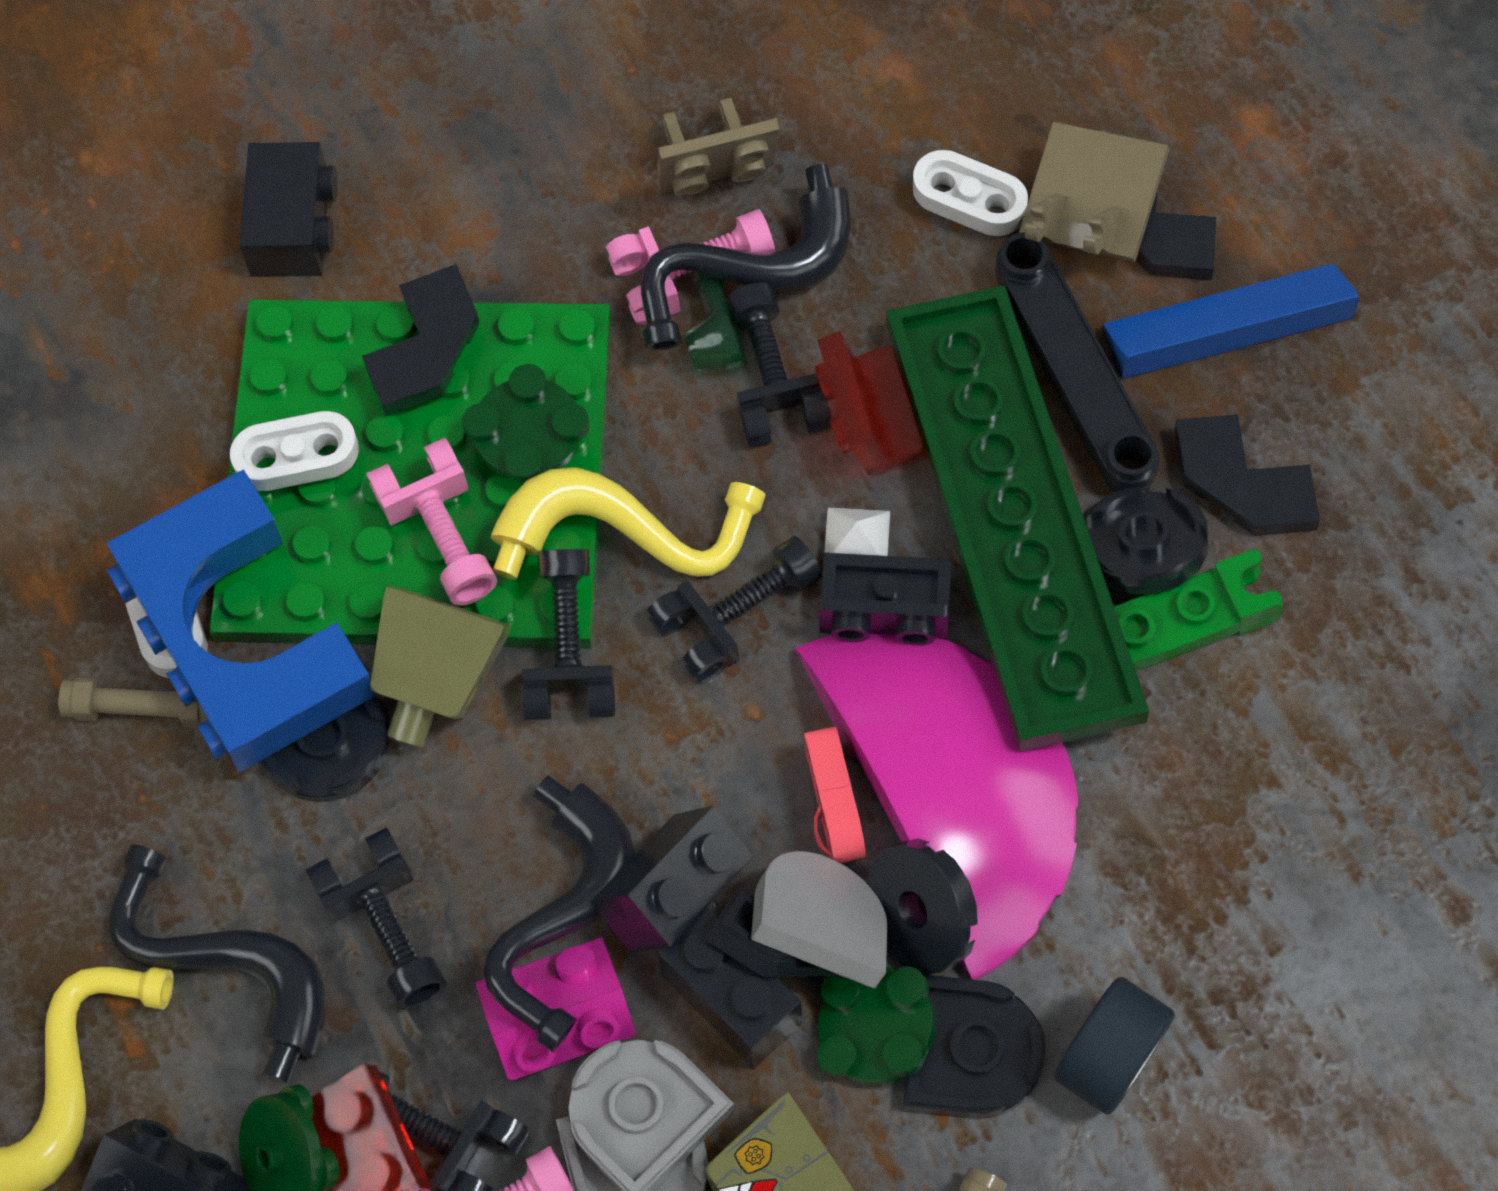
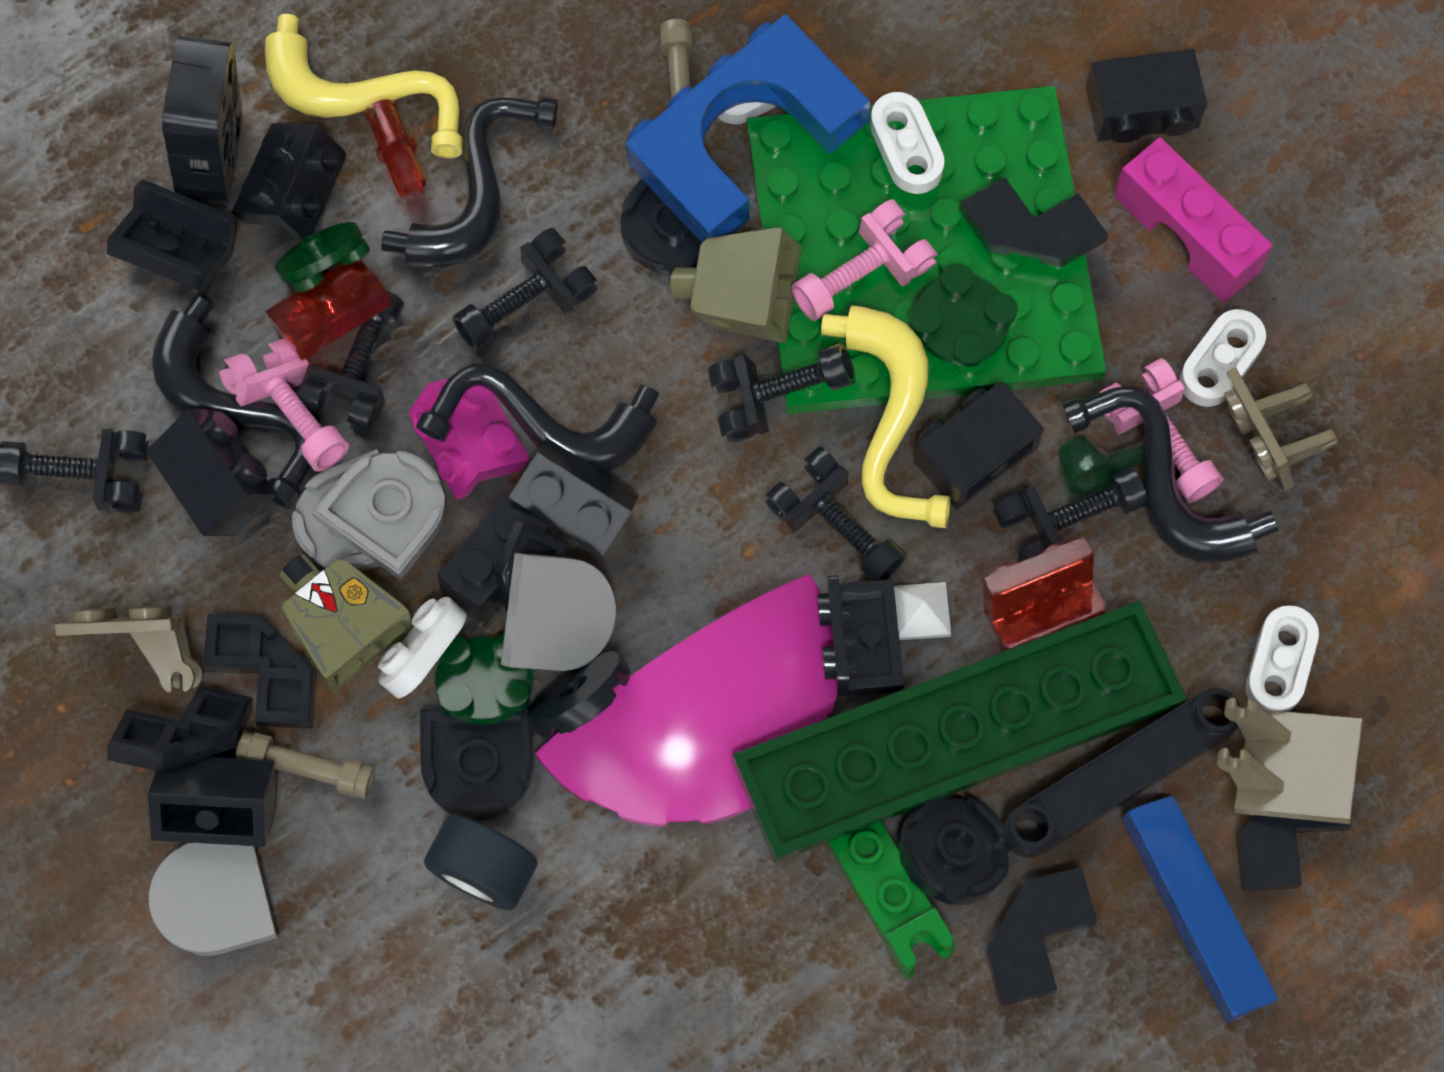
camera: 75 degrees right, 5 degrees up
coral piece [804,726,866,864] -> none
none -> clear red axle [364,99,426,200]
none -> white plate [378,597,467,698]
none -> black brick [914,381,1044,510]
none -> dark pink arch [1114,137,1273,303]
none -> white plate [1180,309,1266,407]

